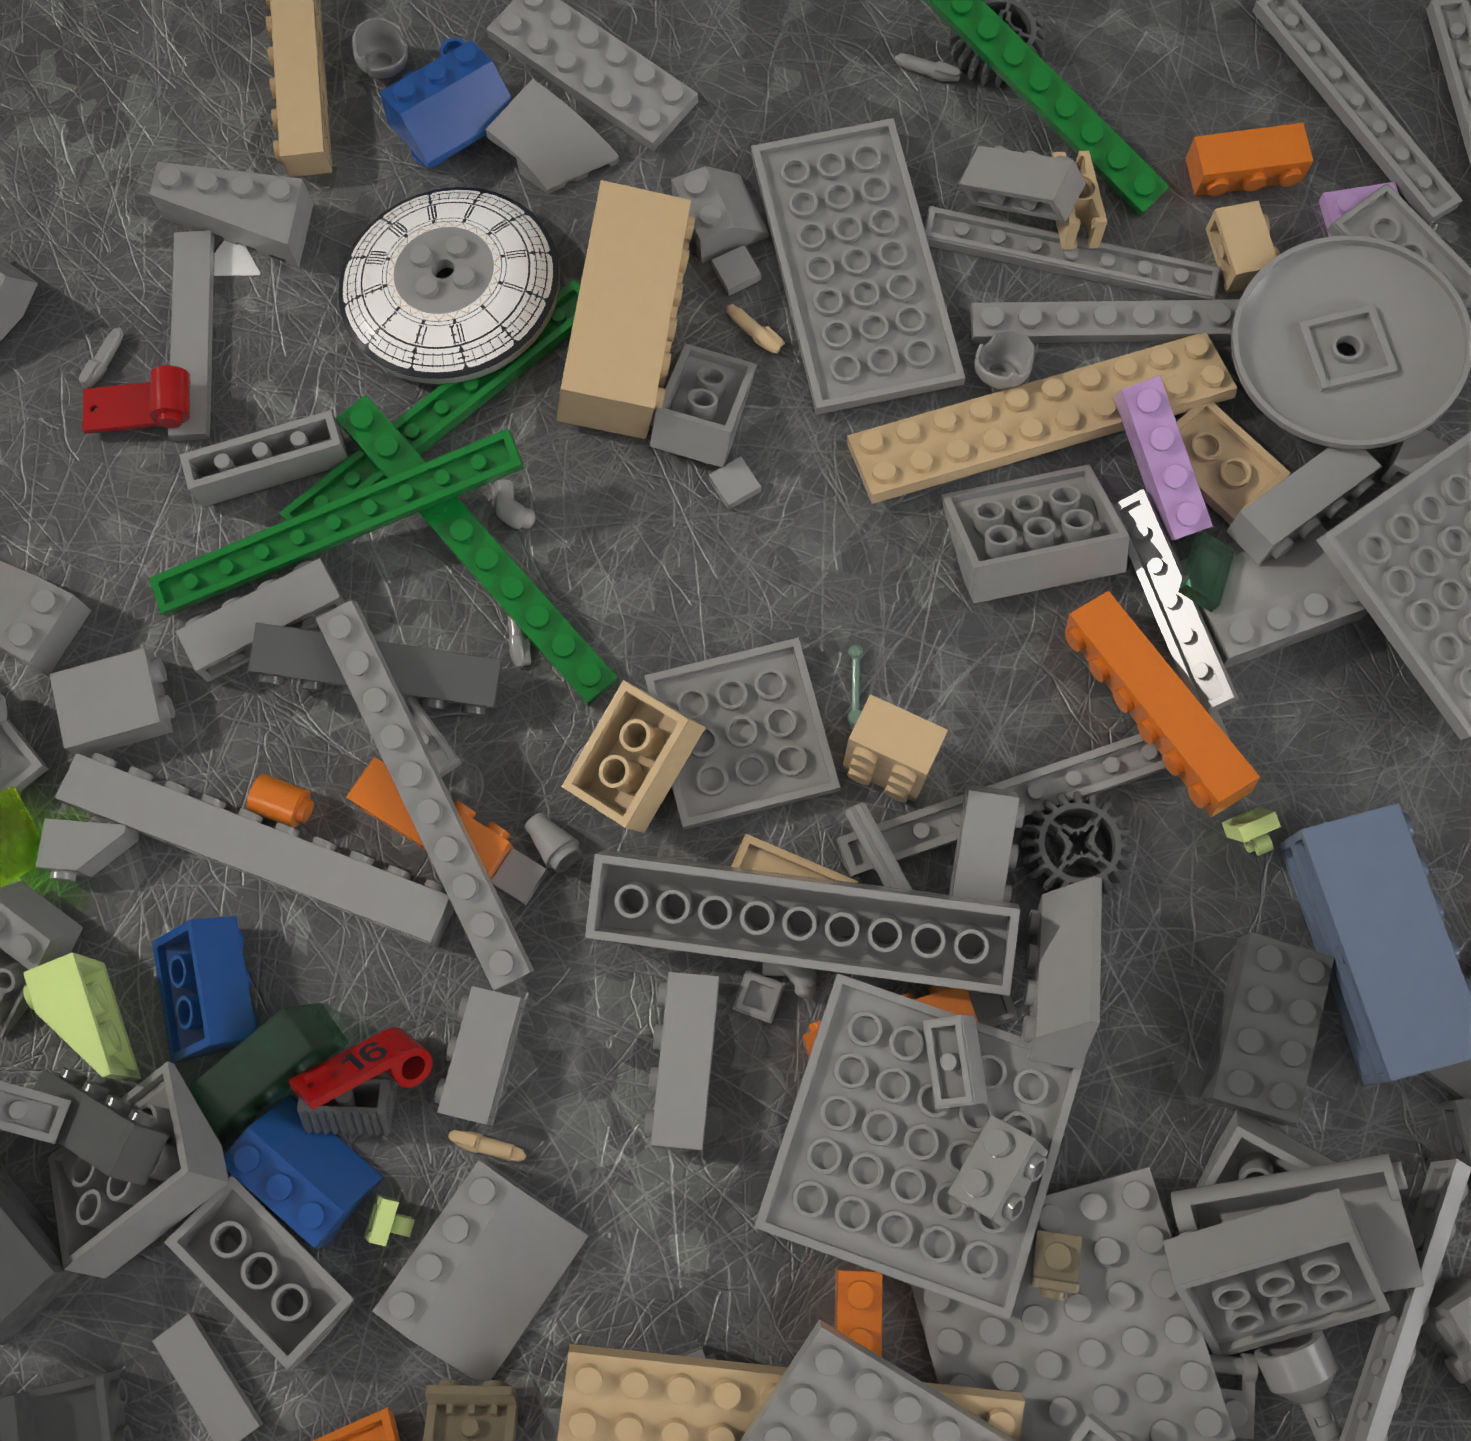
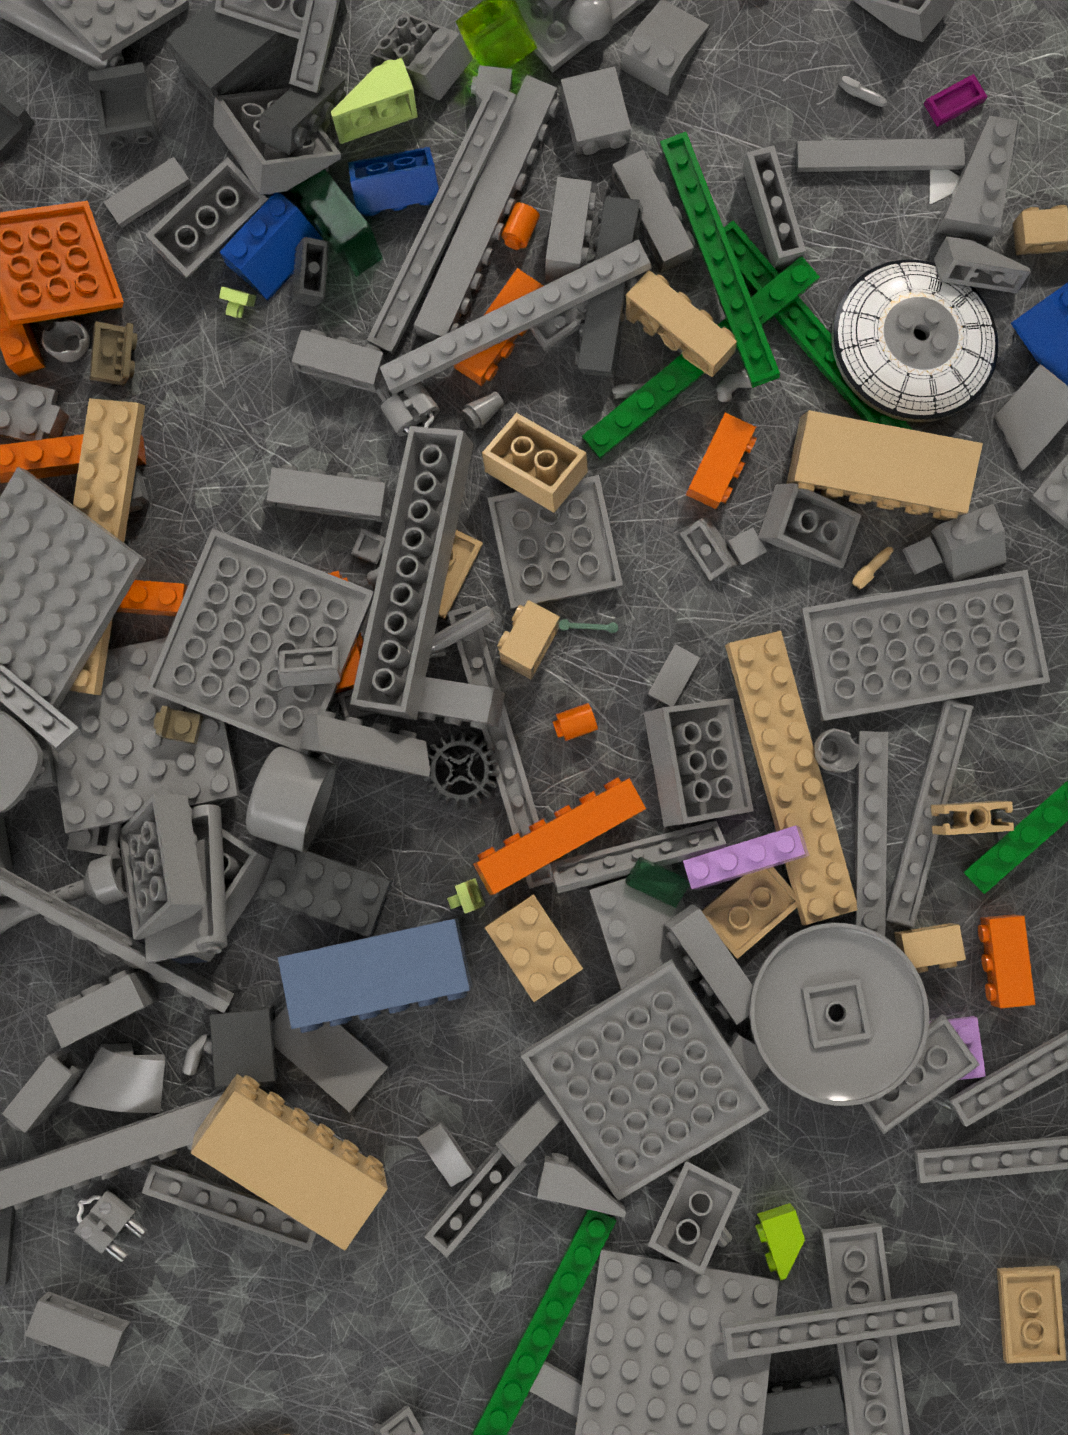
camera: 90 degrees right, 10 degrees up
red door [82,365,190,434] -> none
red door [289,1027,433,1110] -> none
light grey slope [372,1160,590,1384] -> none
tan piece [448,1130,526,1162] -> none
light grey tile [491,848,548,906] -> none
light grey bracket [948,1115,1048,1229] -> none
light grey brick [959,146,1086,222] -> none
none -> light grey piece [246,747,336,853]
none -> light grey plate [367,83,517,355]
none -> light grey piece [376,382,440,436]
none -> tan brick [484,893,583,1002]
none -> light grey brick [545,177,596,282]
none -> orange brick [552,703,598,741]
none -> tan wedge [626,270,737,377]
none -> light grey tile [647,644,700,707]
none -> light grey slope [680,517,738,581]
none -> orange brick [686,412,757,509]
none -> magenta tile [924,74,987,127]
none -> light grey slope [934,236,1031,293]

